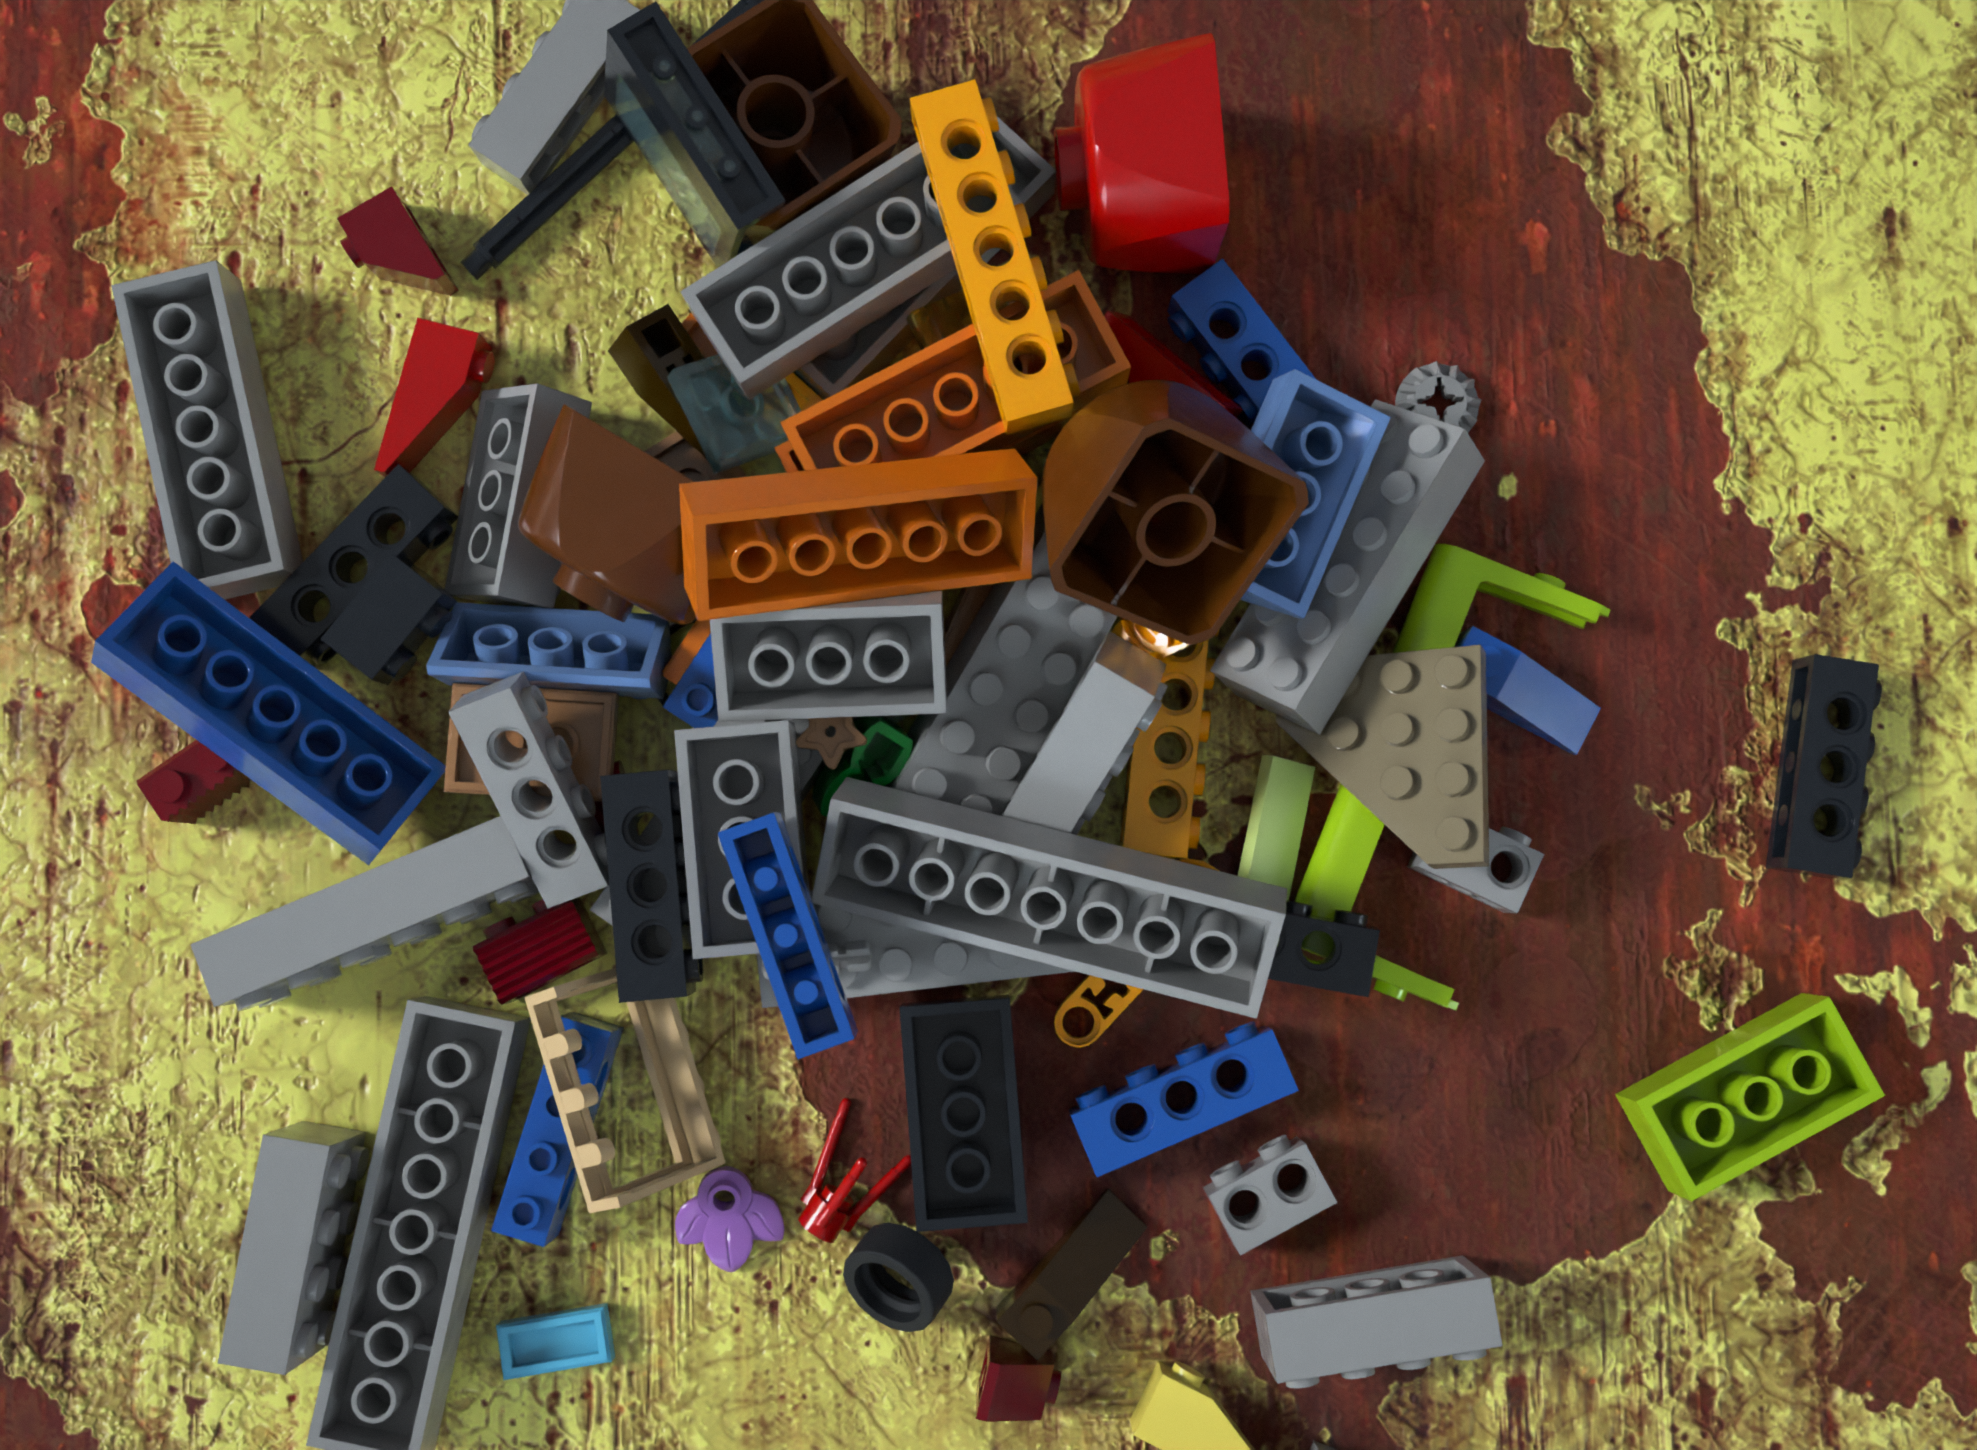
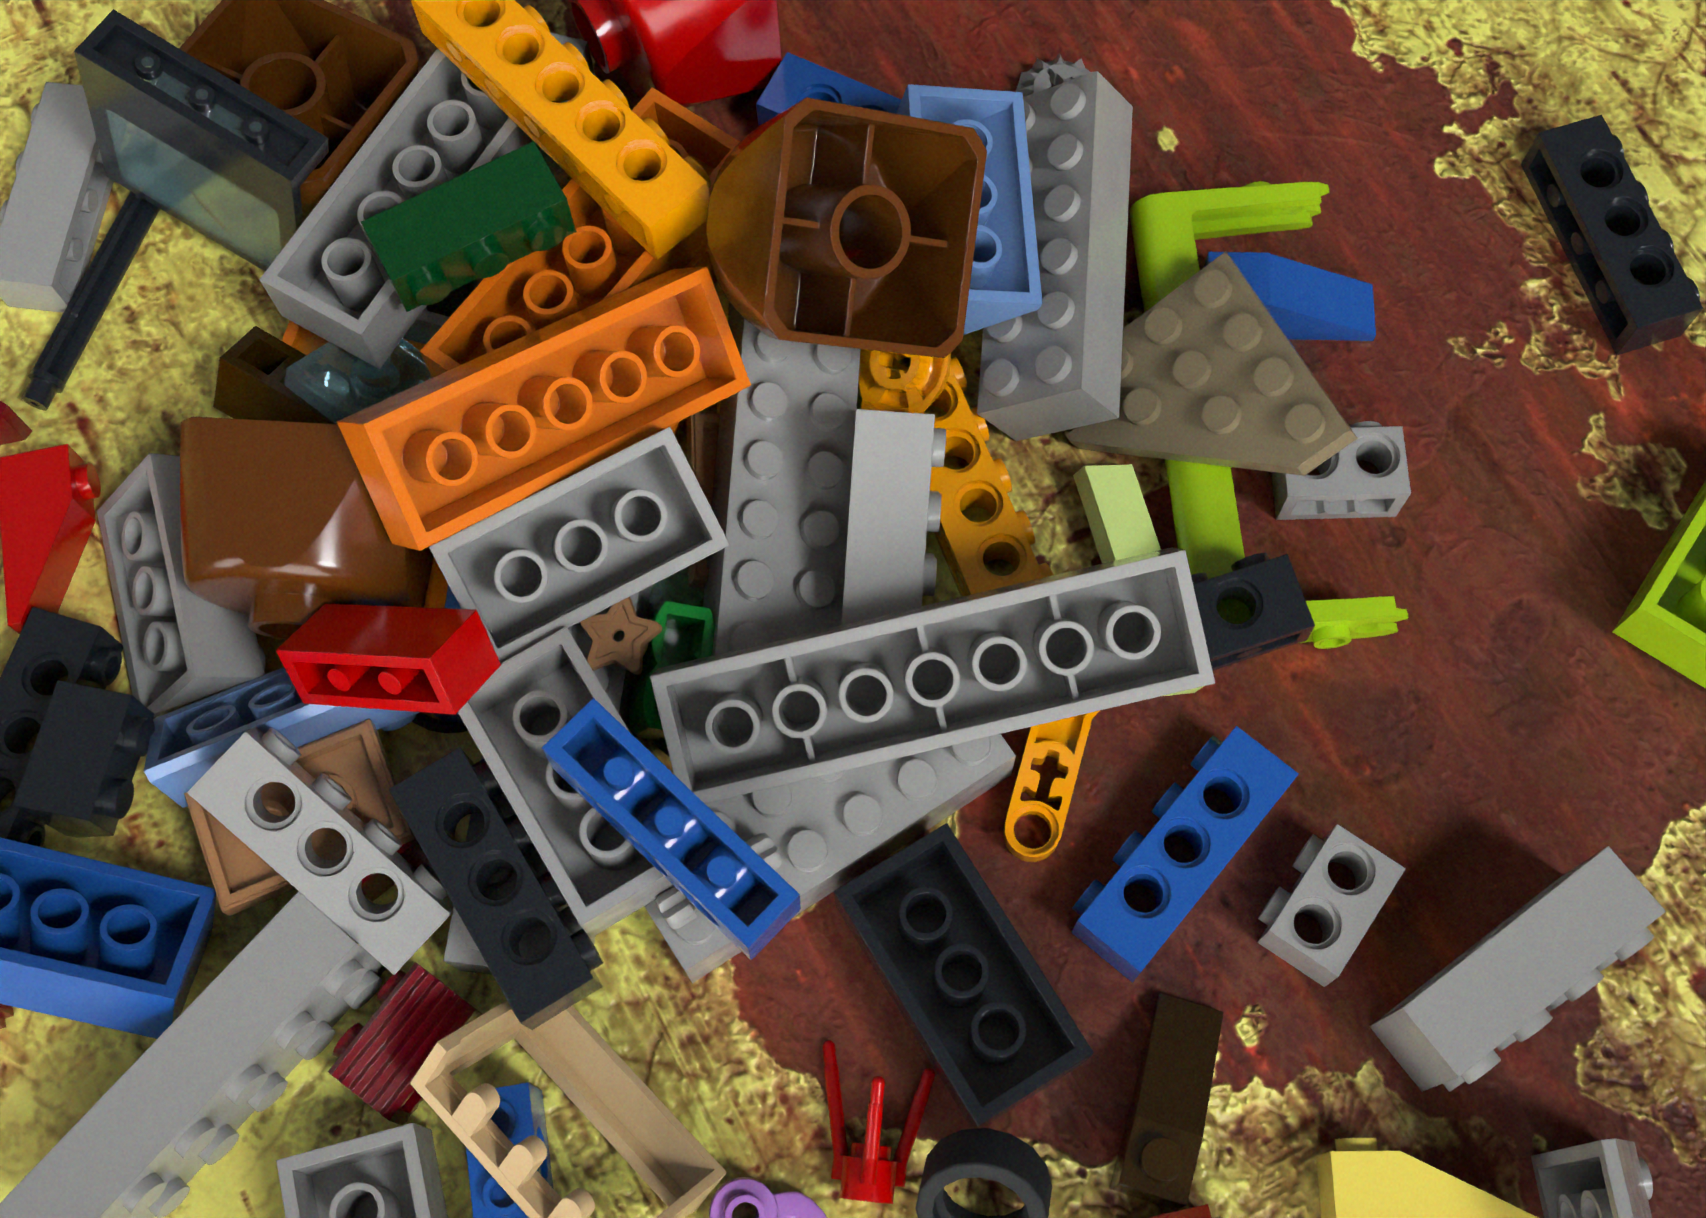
camera: 25 degrees left, 15 degrees down
none -> red brick [276,604,501,715]
none -> dark green brick [361,141,576,312]

